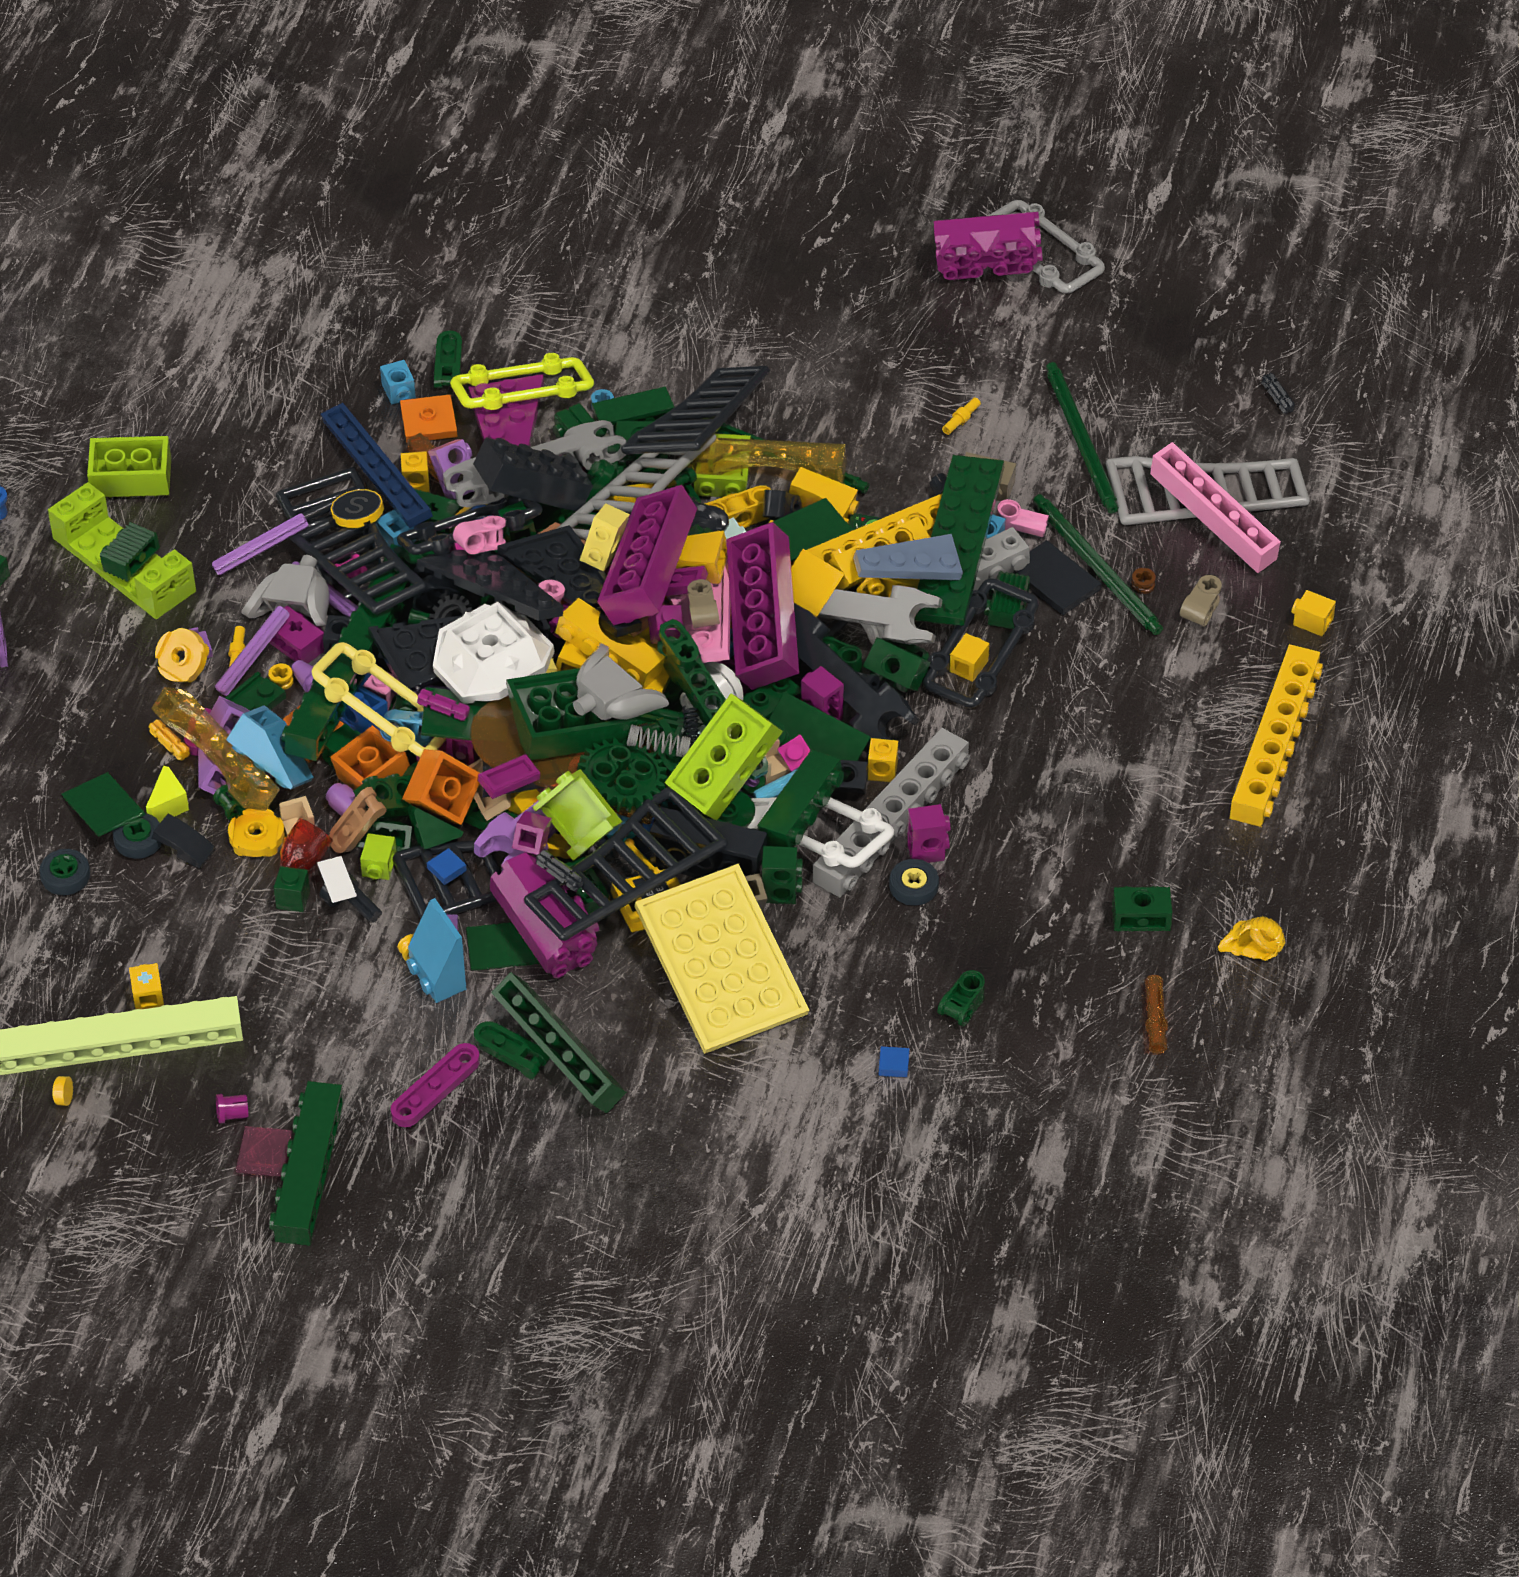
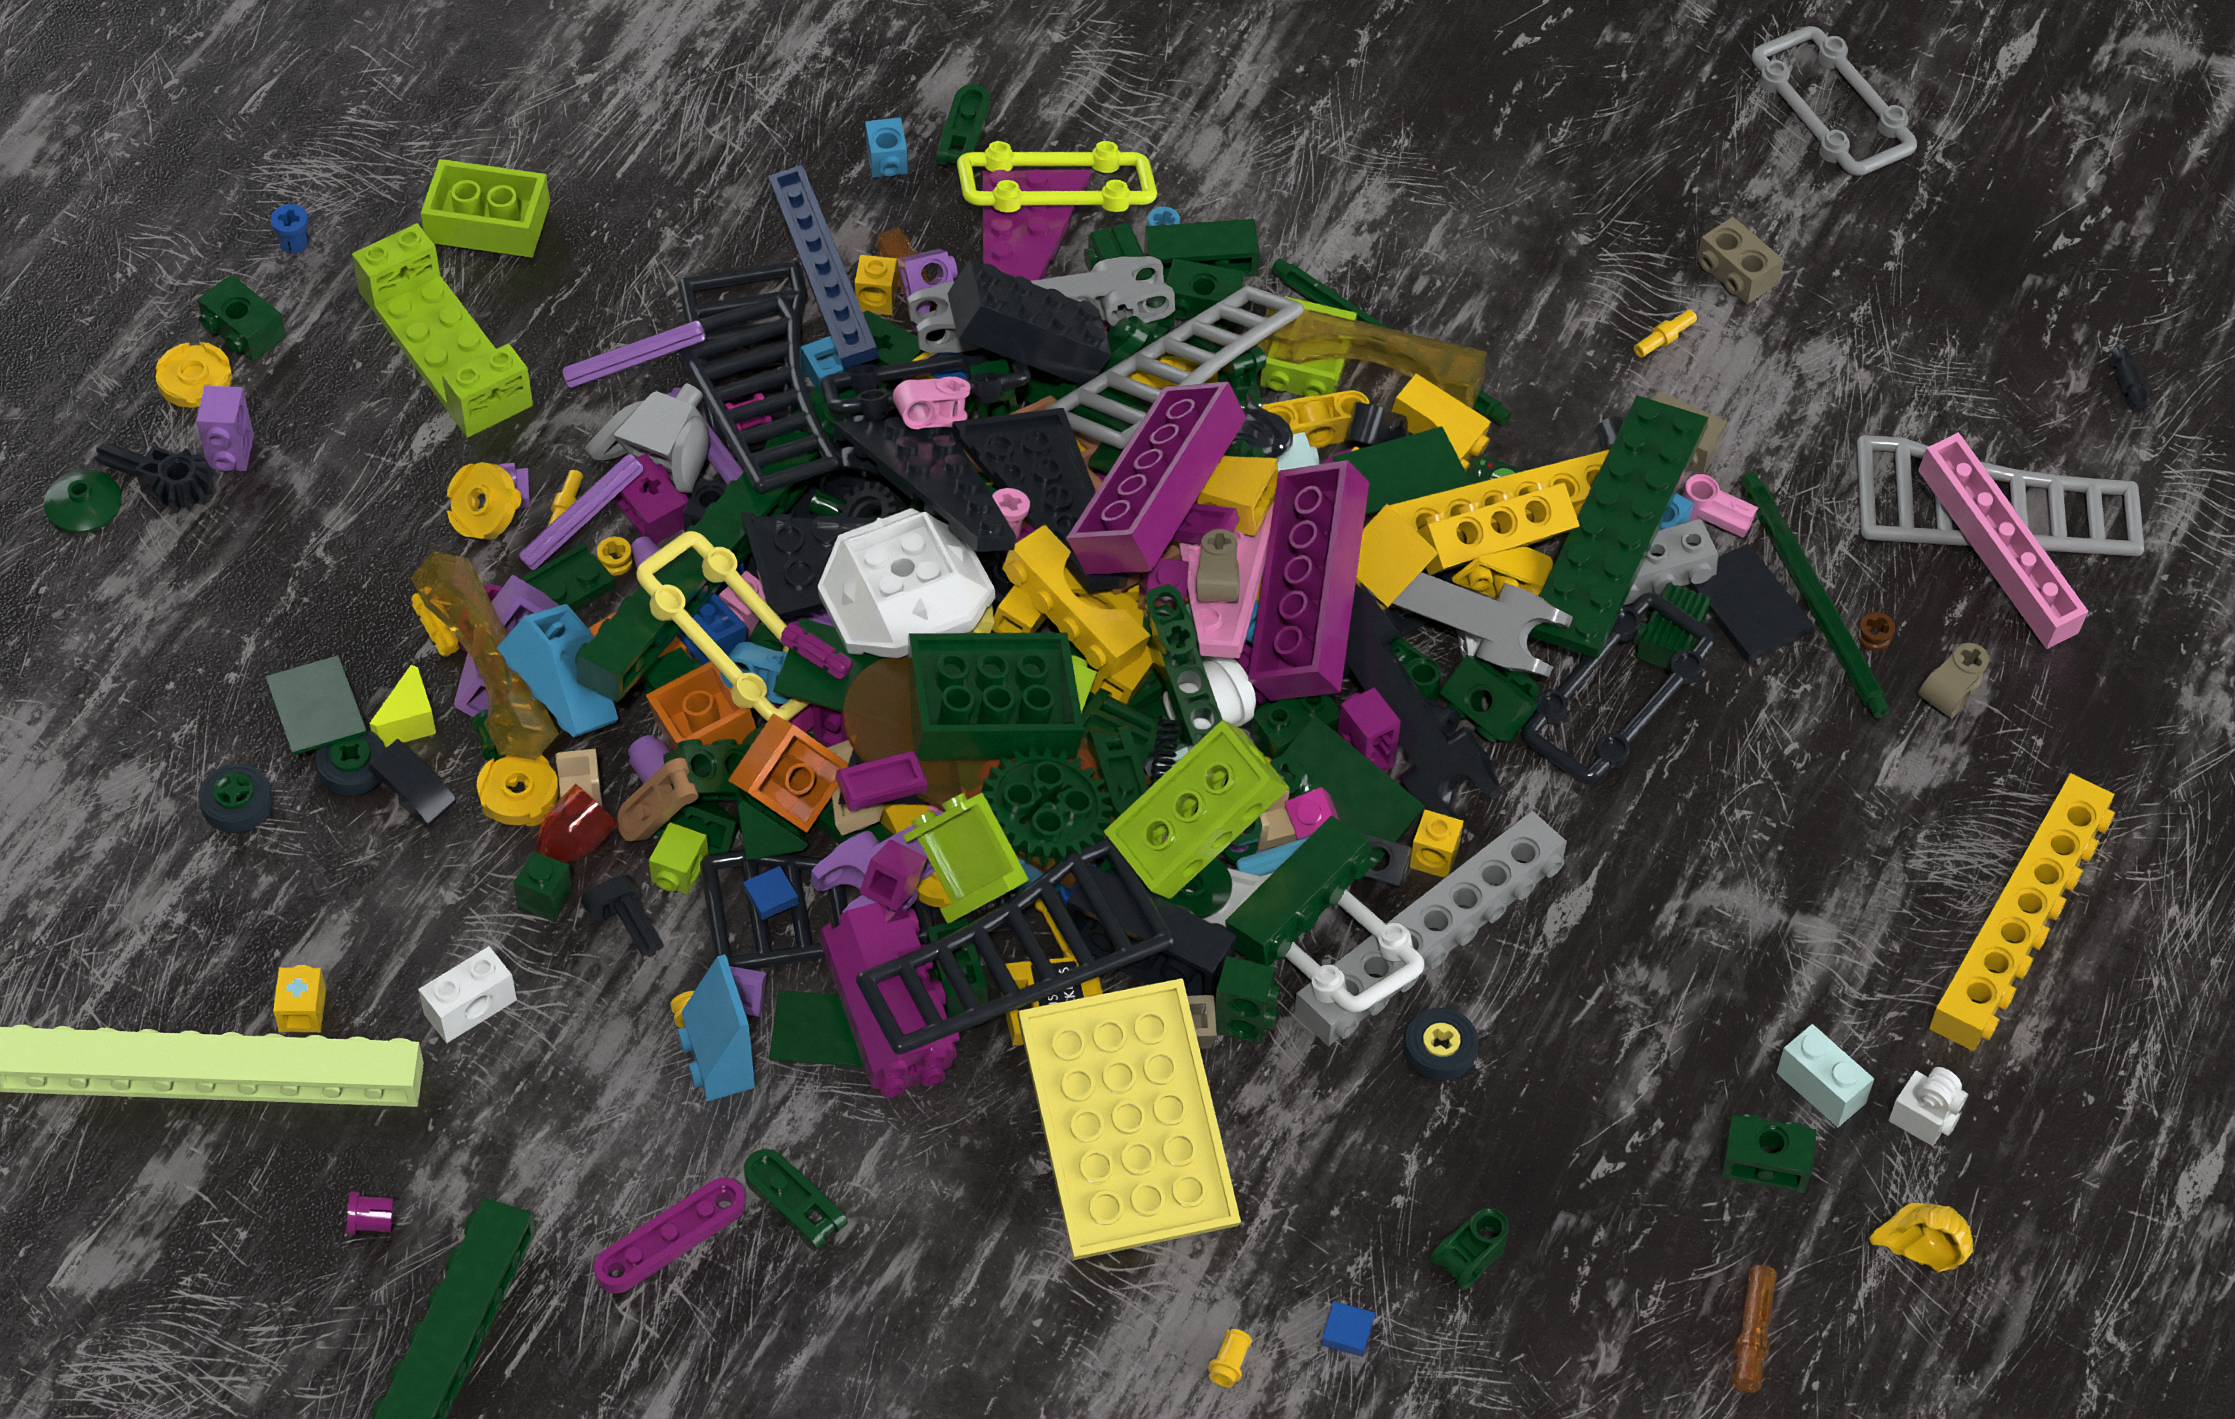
camera: 10 degrees right, 5 degrees up
yellow tile [53,1076,73,1106] -> none
dark green brick [100,522,160,582] -> none
clear pink piece [236,1126,292,1177] -> none
white sticker [317,856,357,903] -> none
tile [330,489,384,528] -> none
orange plate [400,394,457,443] -> none
dark green brick [491,972,627,1113] -> none
black axle [536,850,584,891] -> none
light grey torso [573,643,669,720] -> none
light yellow brick [580,503,630,571] -> none
black bar [621,366,770,454] -> none
light grey piece [627,725,691,757] -> none
sand blue wing [853,534,963,580] -> none
magenta brick [907,804,950,863] -> none
magenta brick [934,211,1043,280] -> none
yellow brick [949,633,989,682] -> none
dark green piece [1046,362,1119,514] -> none
yellow brick [1292,590,1336,636] -> none
none -> white brick [418,946,517,1043]
none -> yellow pin [1208,1329,1252,1388]
none -> dark tan brick [1697,217,1784,304]
none -> light aqua brick [1776,1024,1874,1128]
none -> white brick [1889,1067,1968,1146]

